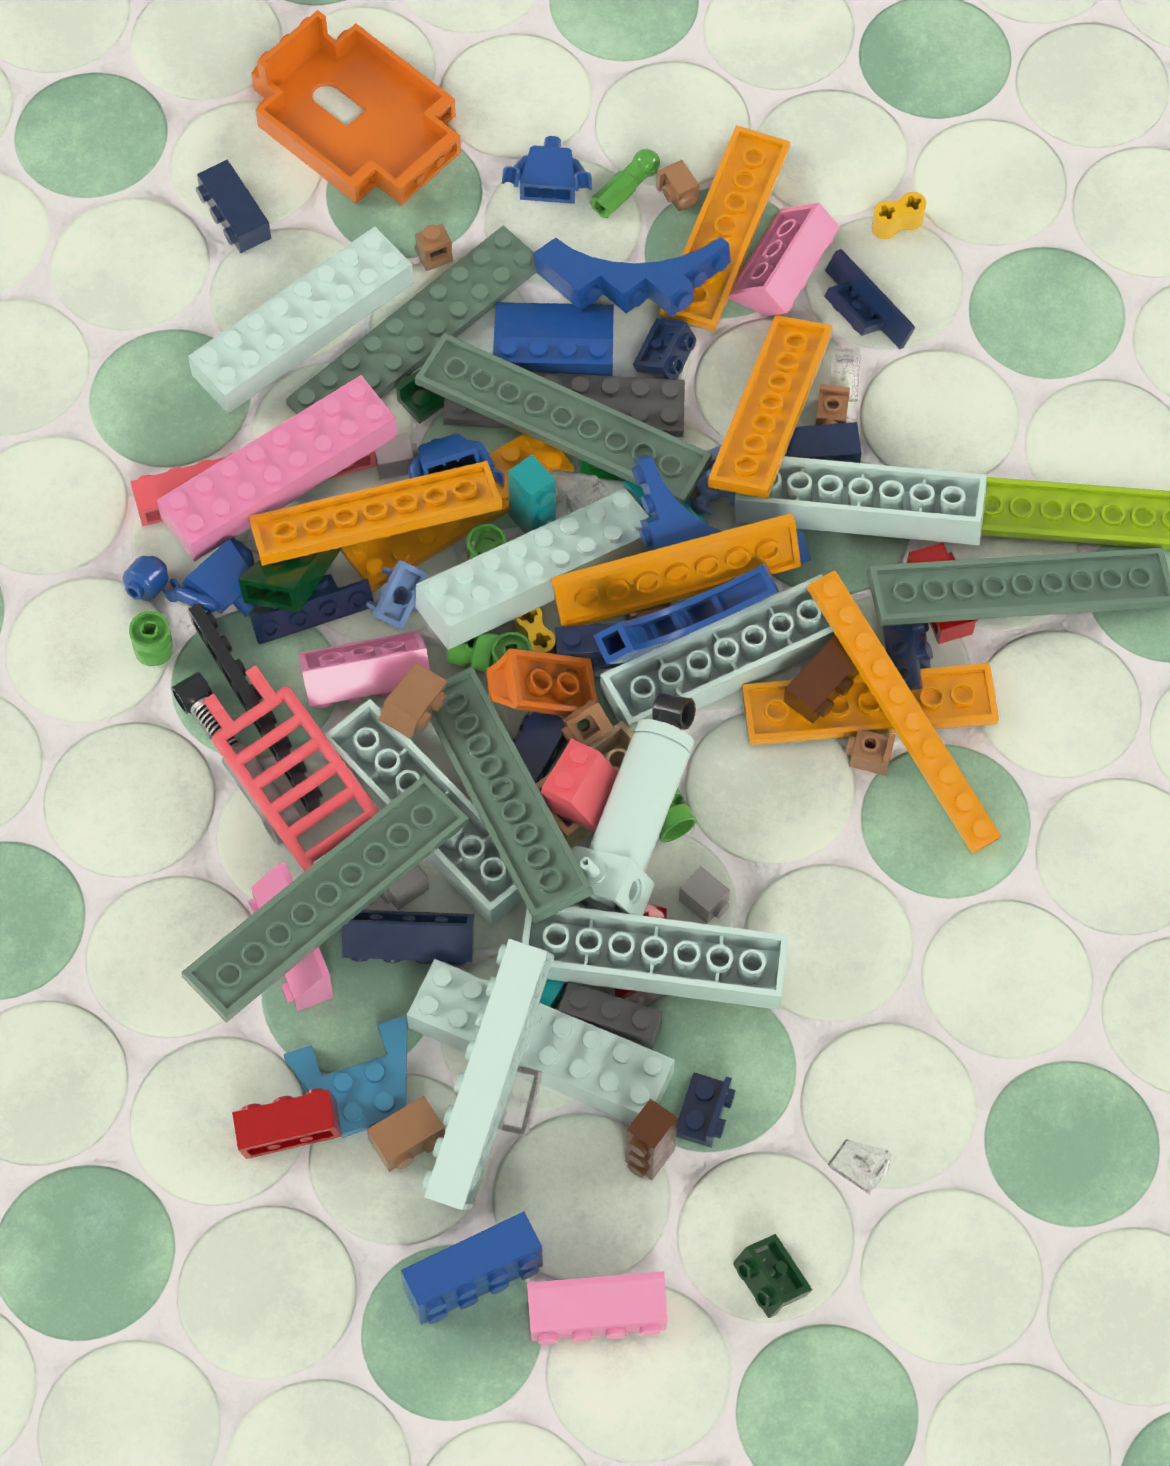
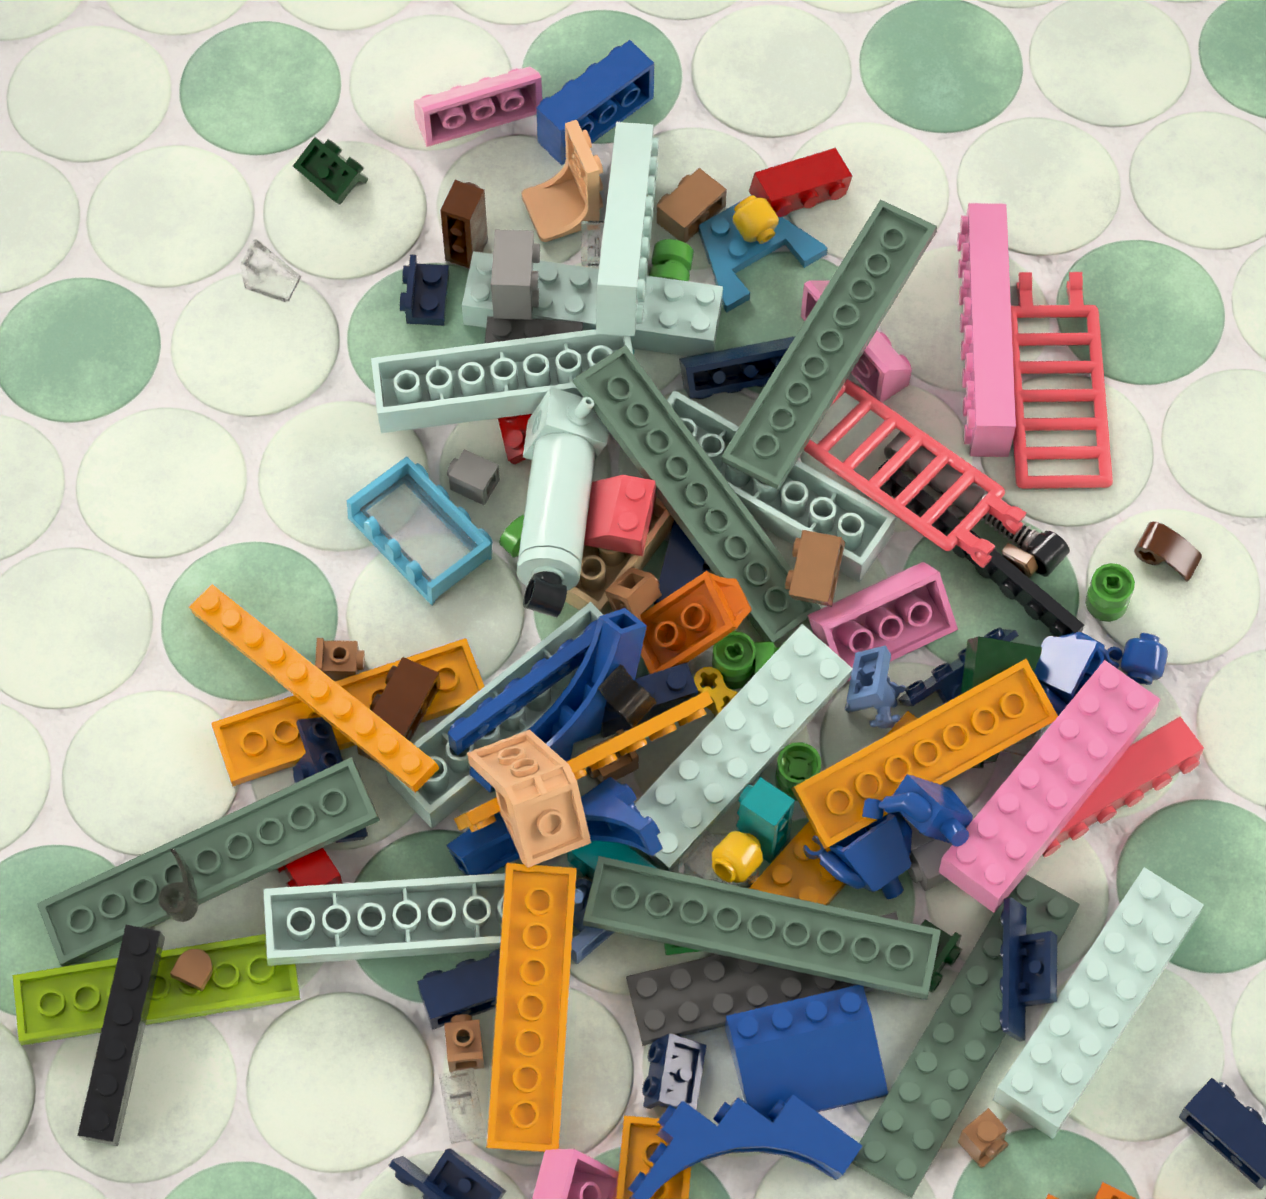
camera: 165 degrees right, 0 degrees up
none -> black brick [77,925,165,1146]
none -> clear smoke panel [158,848,198,922]
none -> medium nougat tile [170,949,213,991]
none -> window [346,456,493,605]
none -> blue plate [448,620,598,755]
none -> light nougat bracket [467,730,591,868]
none -> light grey slope [491,229,540,320]
none -> light nougat bracket [522,120,603,242]
none -> clear smoke panel [598,664,657,727]
none -> bright green wheel [649,239,694,281]
none -> yellow head [711,831,763,883]
none -> yellow head [732,195,779,244]
none -> blue torso [862,774,973,847]
none -> bright pink brick [957,203,1016,457]
none -> dark blue bracket [999,897,1057,1041]
none -> medium nougat tile [1001,543,1038,578]
none -> coral bar [1011,272,1113,489]
none -> reddish brown panel [1134,522,1202,582]

